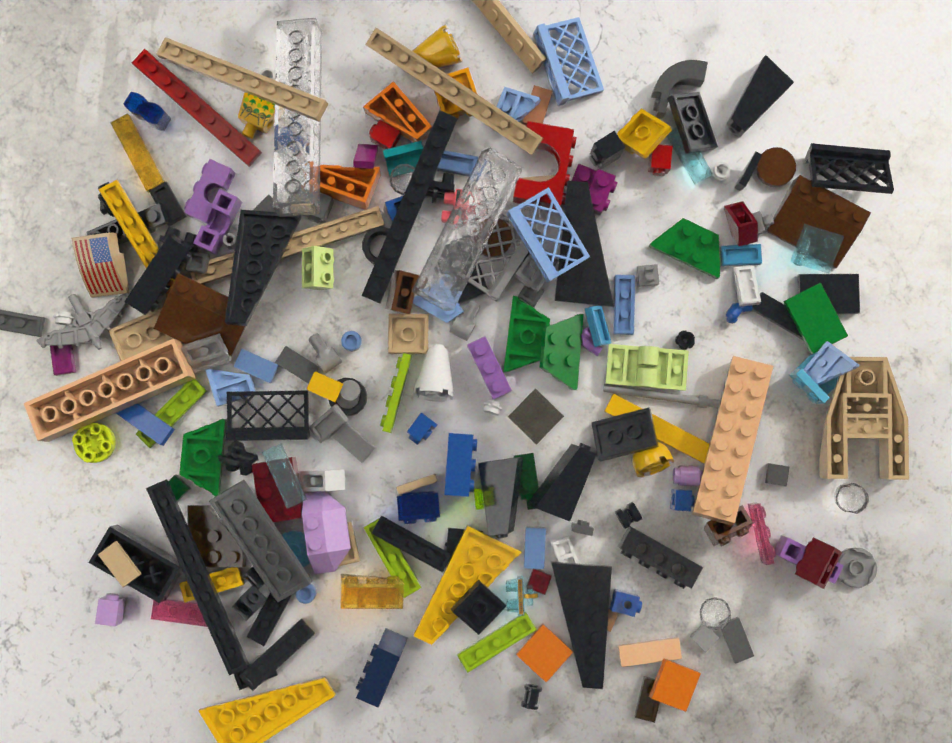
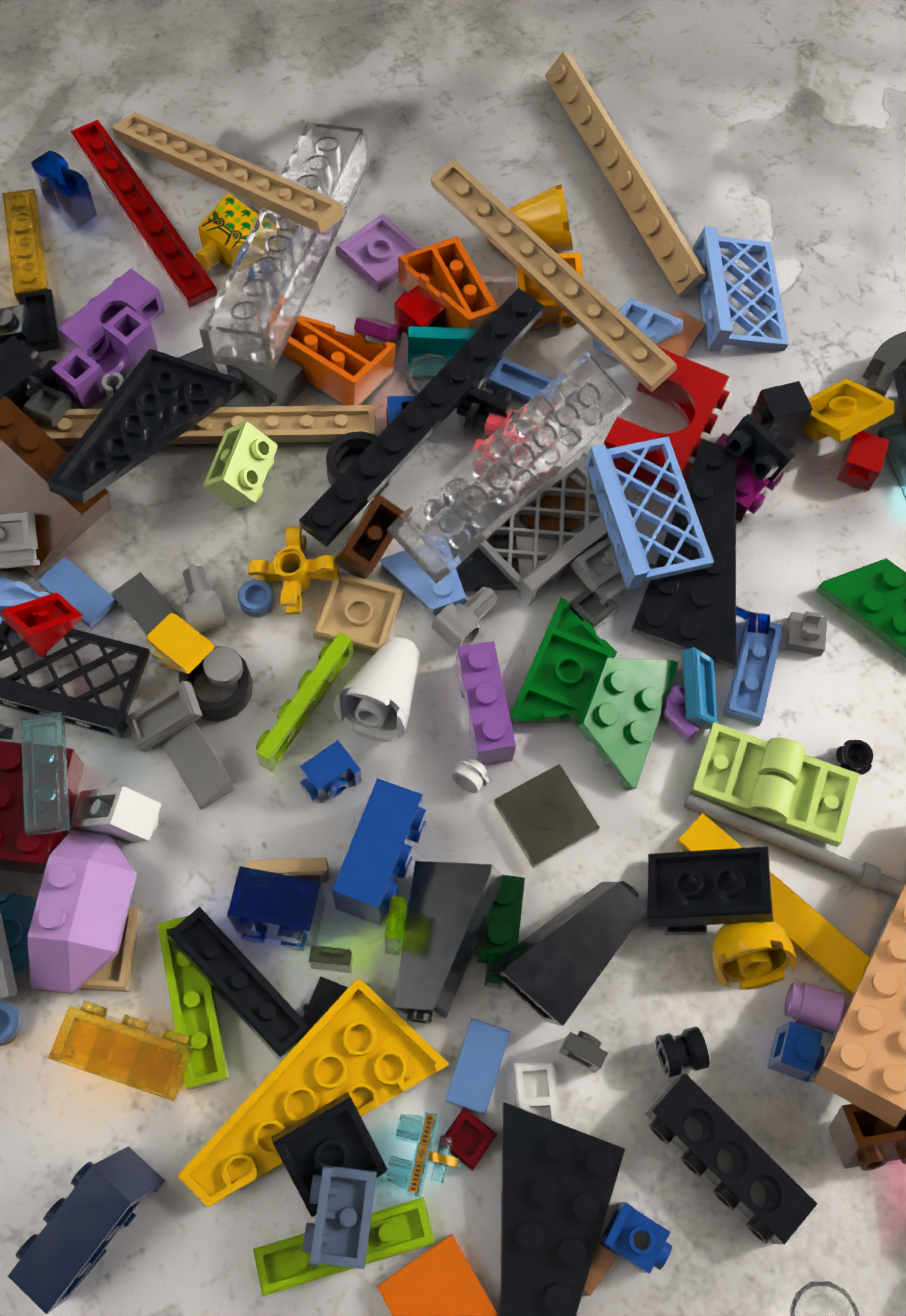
camera: 15 degrees right, 20 degrees down
none -> red slope [0,592,83,658]
none -> yellow pin [248,526,339,614]
none -> sand blue bracket [302,1165,377,1269]
none -> clear smoke tile [309,945,353,973]
none -> lavender tile [335,214,422,292]
none -> black hips [725,414,795,483]
none -> clear blue hand [736,606,770,634]

